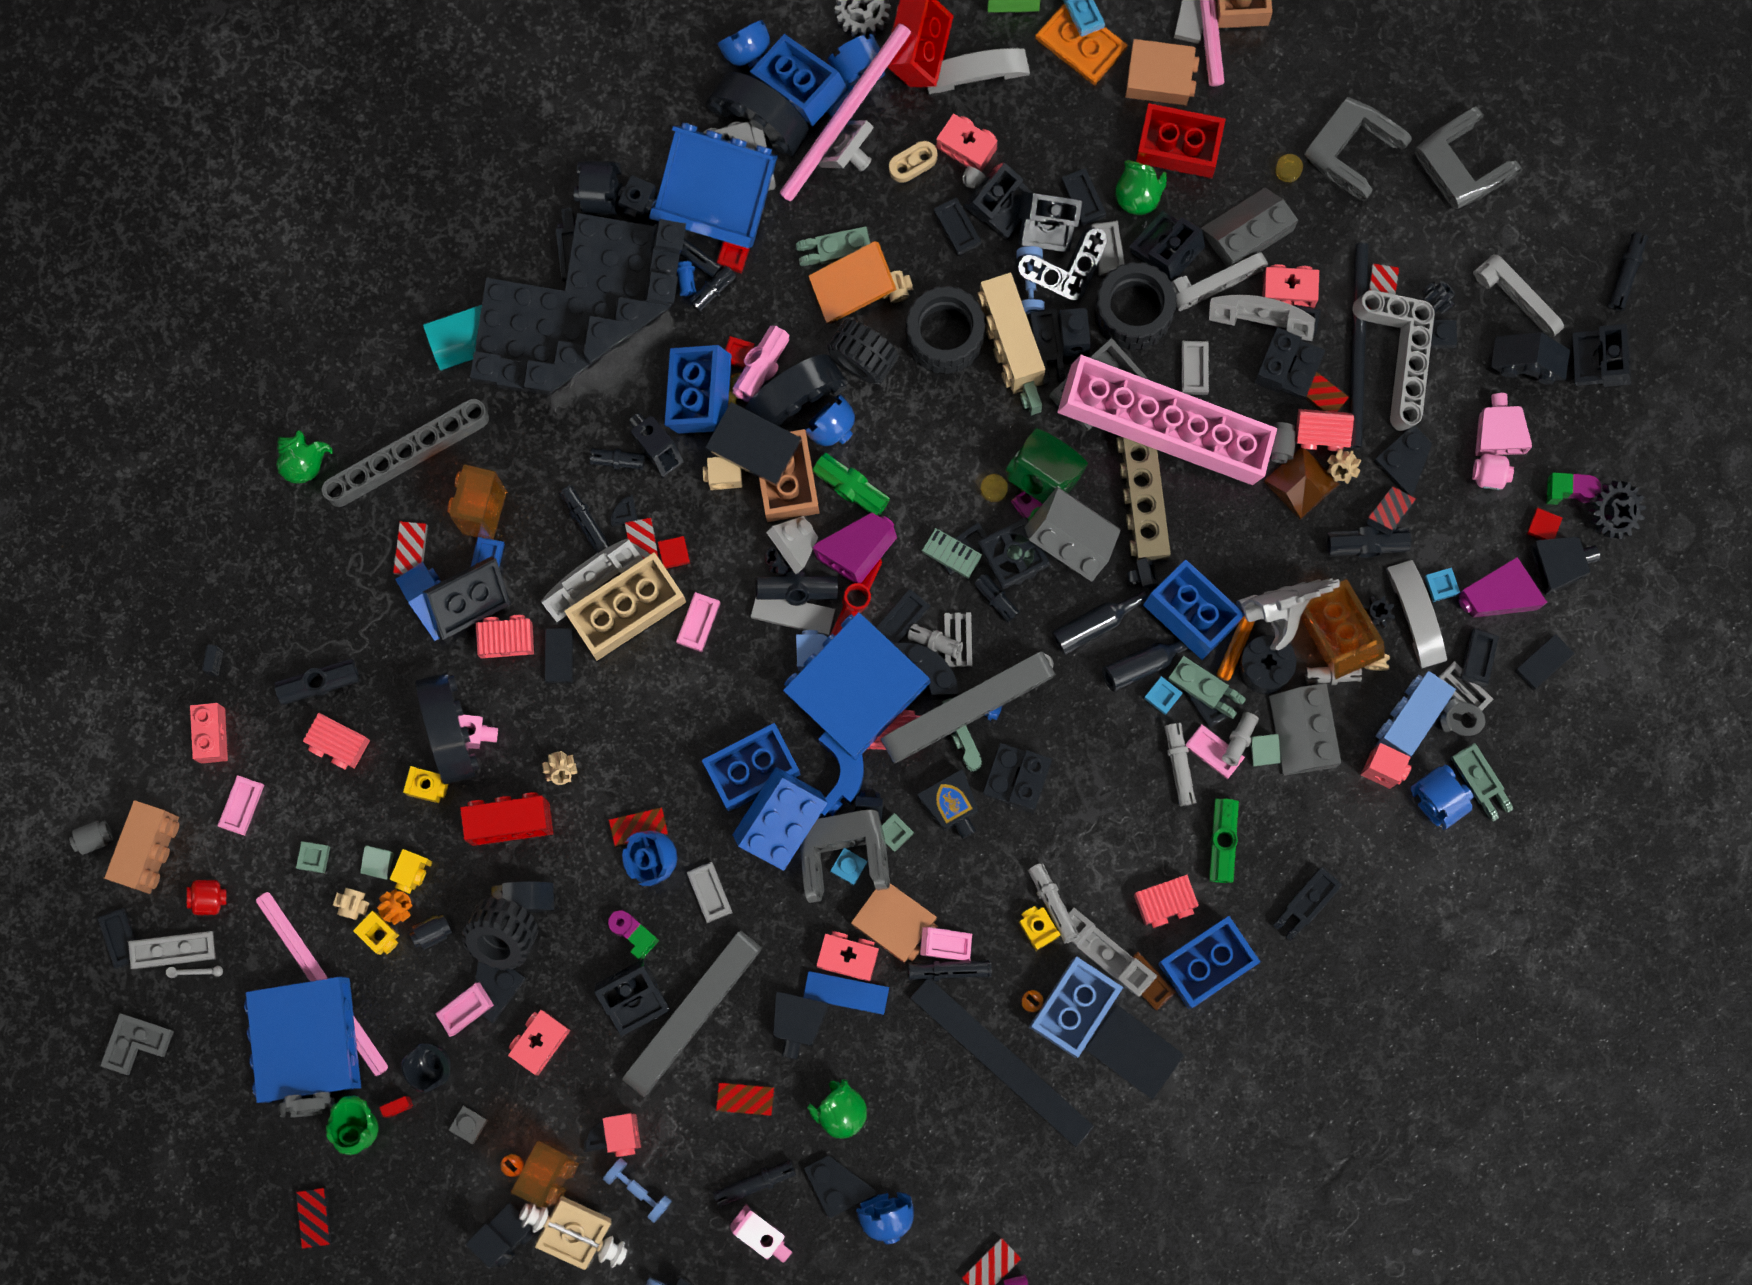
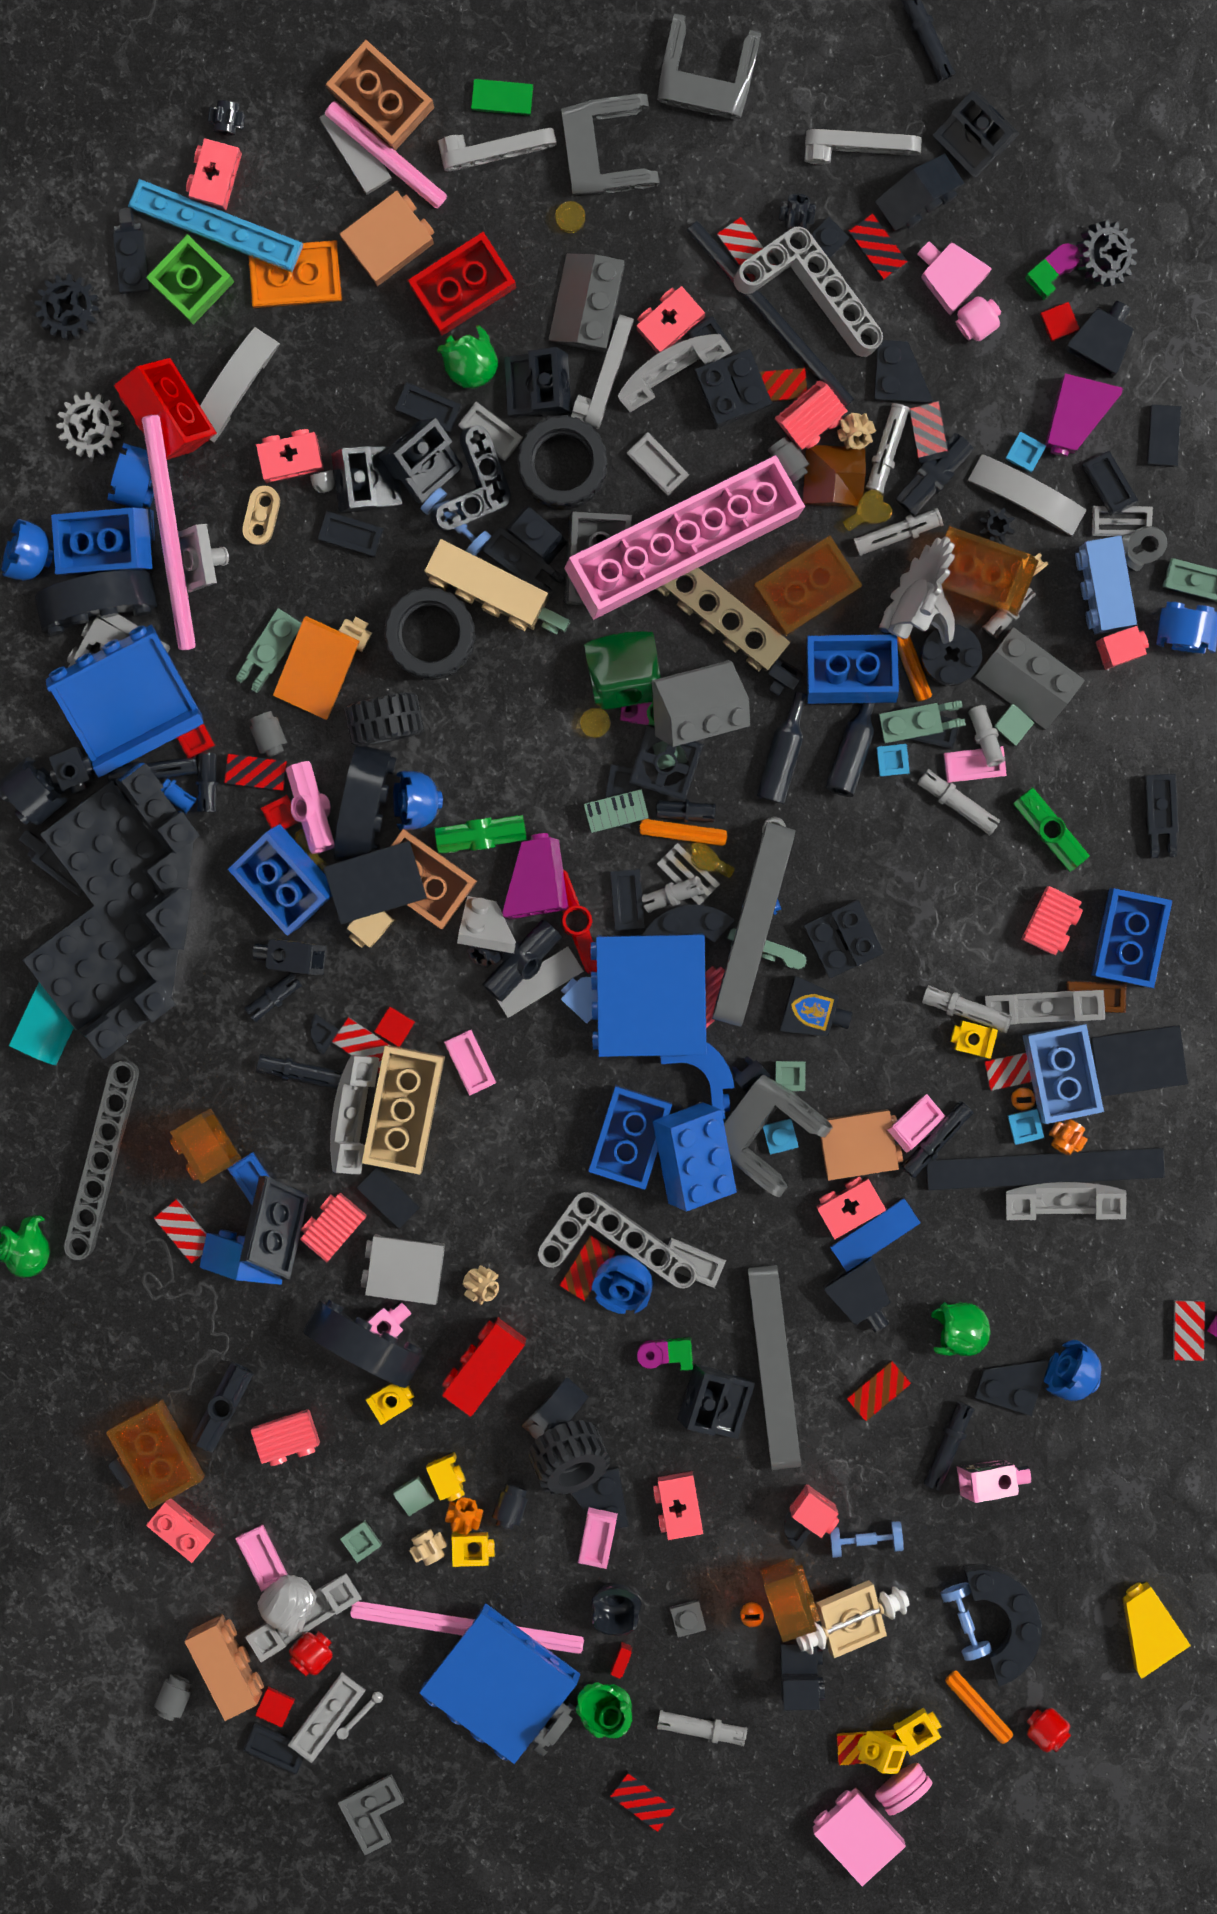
camera: 45 degrees left, 10 degrees up
none -> clear orange brick [106,1399,205,1510]
none -> tile [224,754,288,791]
none -> light grey slope [245,1573,362,1662]
none -> dark grey brick [250,711,287,757]
none -> red tile [255,1686,295,1728]
none -> light grey hair [257,1575,316,1637]
none -> light grey panel [361,1234,445,1305]
none -> light grey beam [438,128,557,171]
none -> green tile [471,79,533,116]
none -> light grey beam [538,1192,697,1288]
none -> orange axle [639,819,727,846]
none -> light grey pin [657,1710,747,1747]
none -> clear yellow rock [691,842,735,878]
none -> clear orange brick [754,536,862,637]
none -> clear yellow rock [843,490,893,532]
none -> tile [848,214,908,281]
none -> light grey pin [853,508,944,556]
none -> light grey pin [865,403,910,494]
none -> tile [984,1052,1032,1090]
none -> light grey slope [1006,1182,1126,1220]
none -> dark azure plate [1007,1109,1044,1145]
none -> orange gear [1049,1119,1088,1155]

